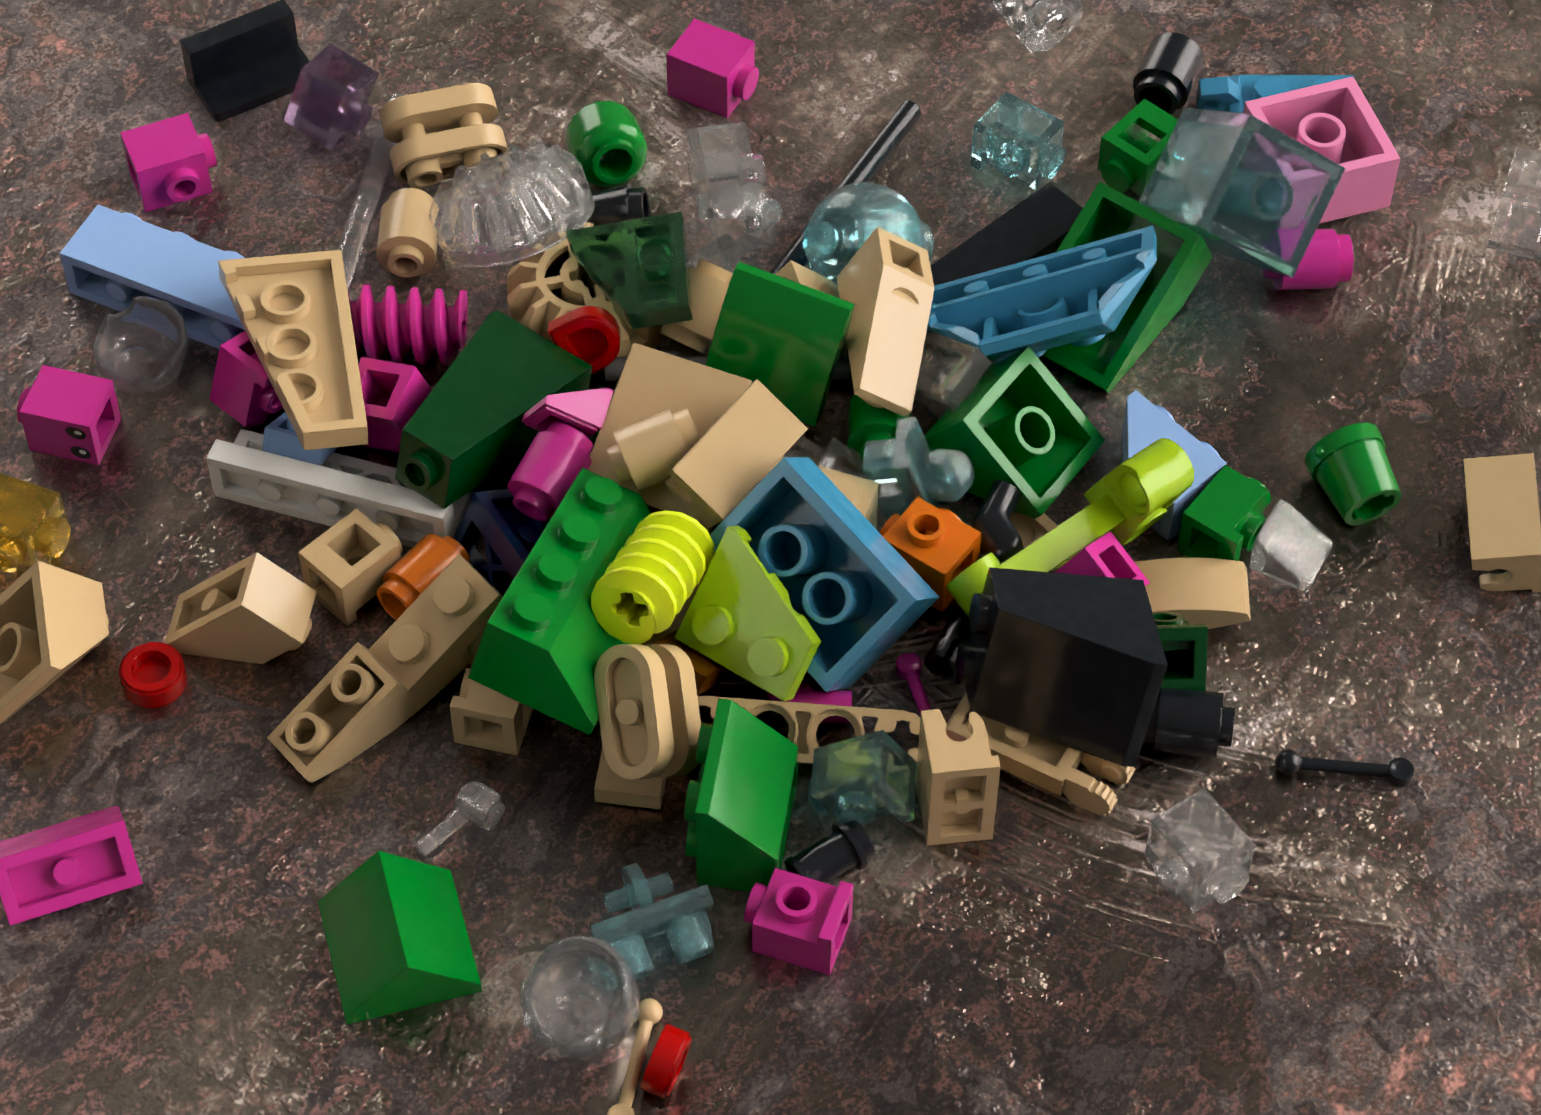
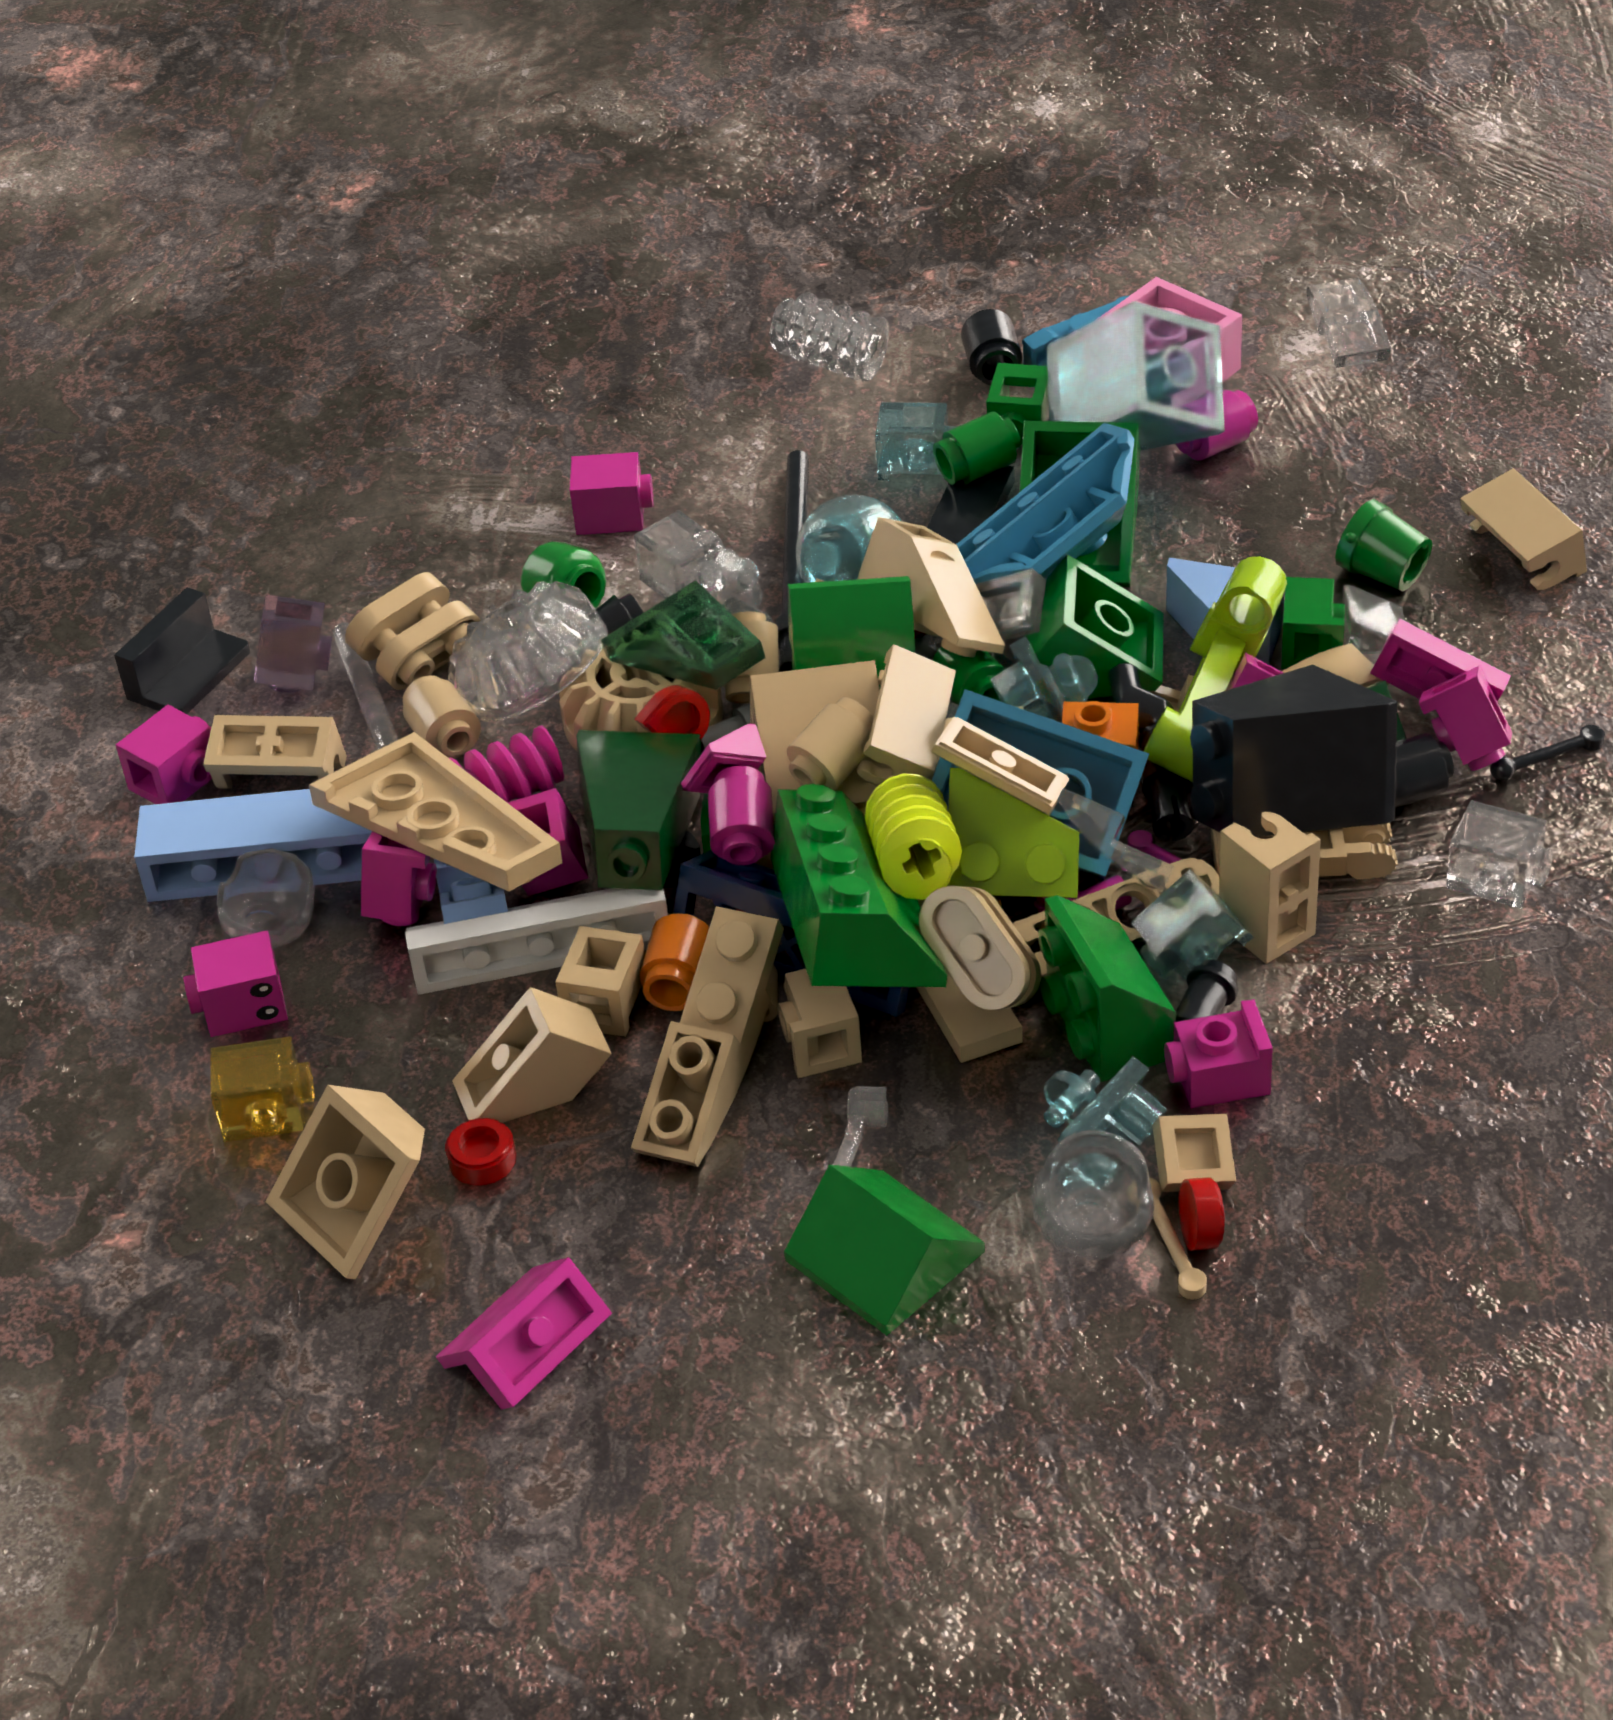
camera: 25 degrees left, 10 degrees down
none -> tan hinge [203,715,347,789]
none -> tan slope [931,717,1070,816]
none -> green brick [933,411,1021,485]
none -> clear slope [1058,788,1175,895]
none -> tan plate [1152,1114,1236,1192]
none -> dark pink panel [1370,619,1511,702]
none -> dark pink brick [1419,666,1512,771]

